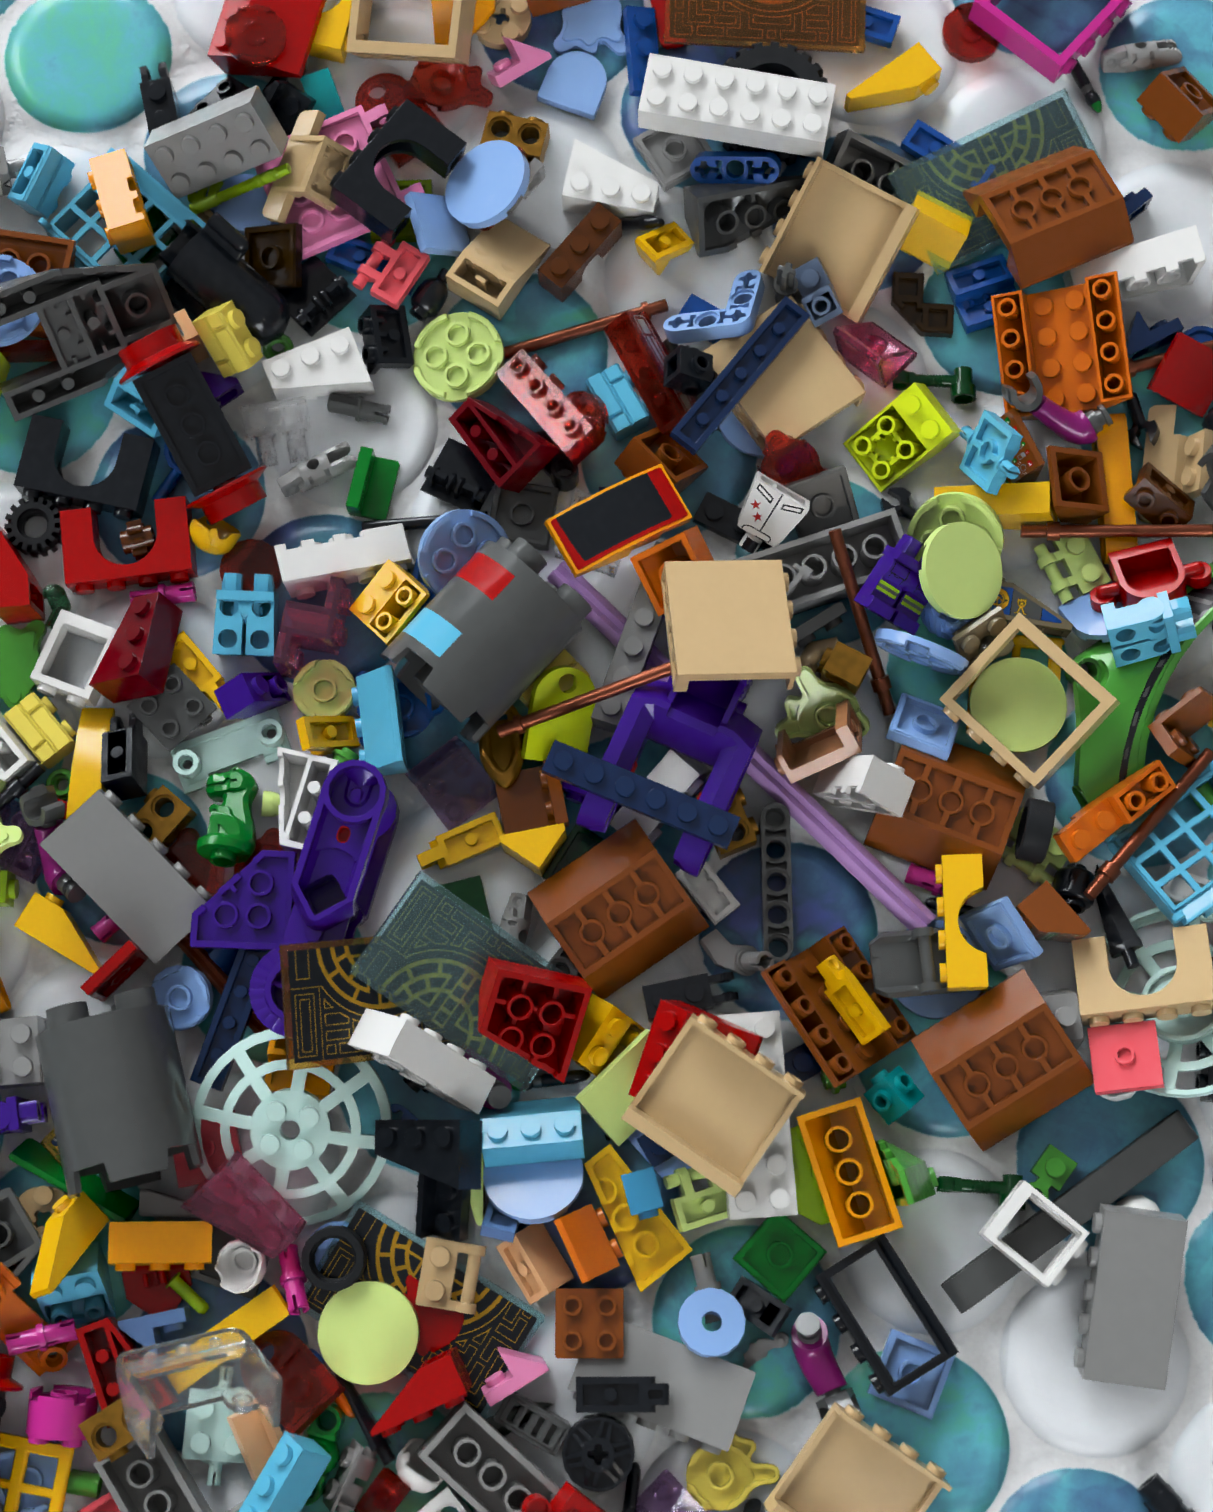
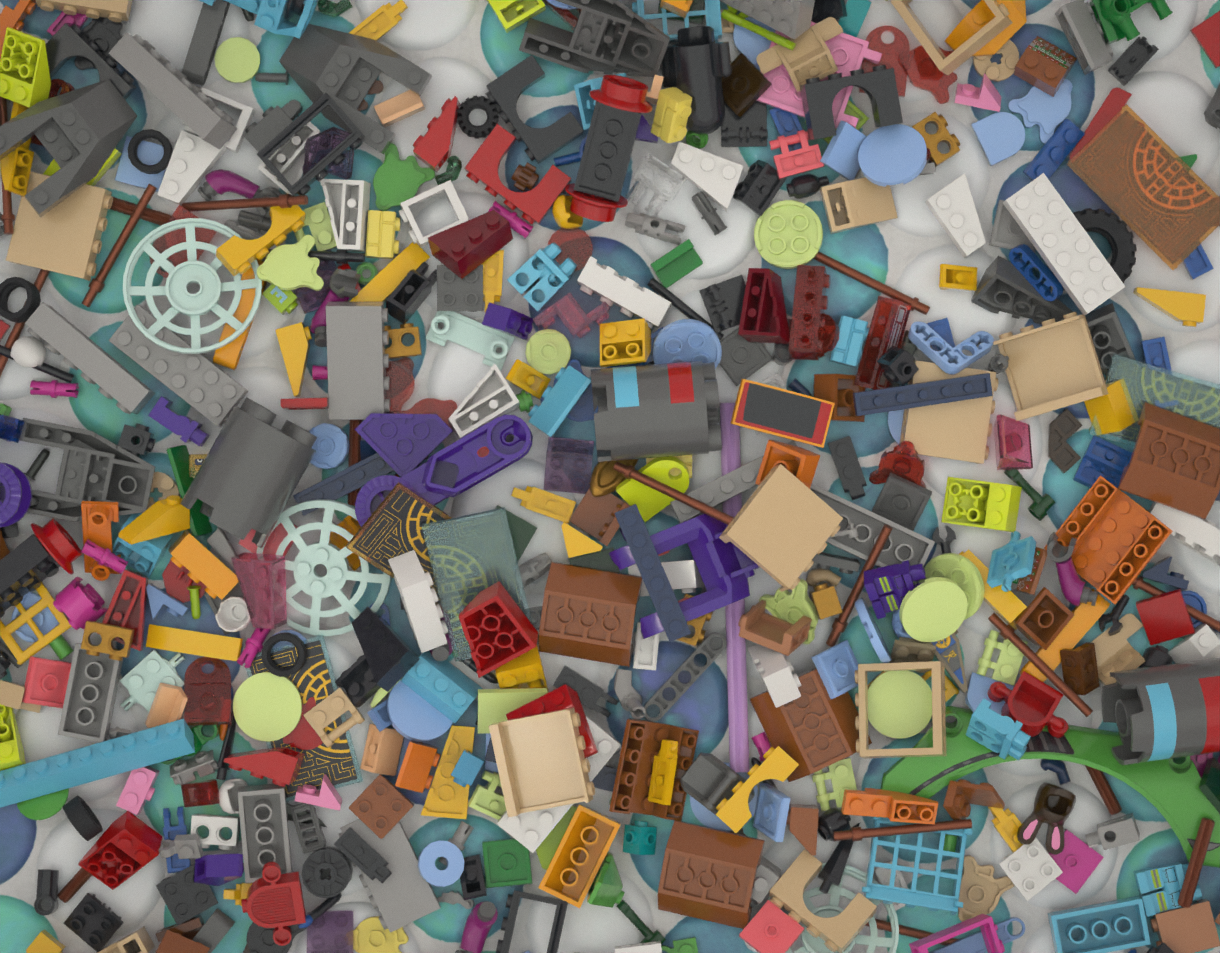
camera: 40 degrees right, 10 degrees up
clear windscreen [116,1328,283,1460] -> none
green animal [196,767,259,868] -> none
yellowish green hinge [261,791,280,817] -> none
reddish brown arch [538,202,622,303] -> none
black piece [620,215,665,230] -> none
white torso [737,471,810,553] -> none
sand blue slope [795,257,843,328] -> none
black tyre [1015,798,1056,864] -> none

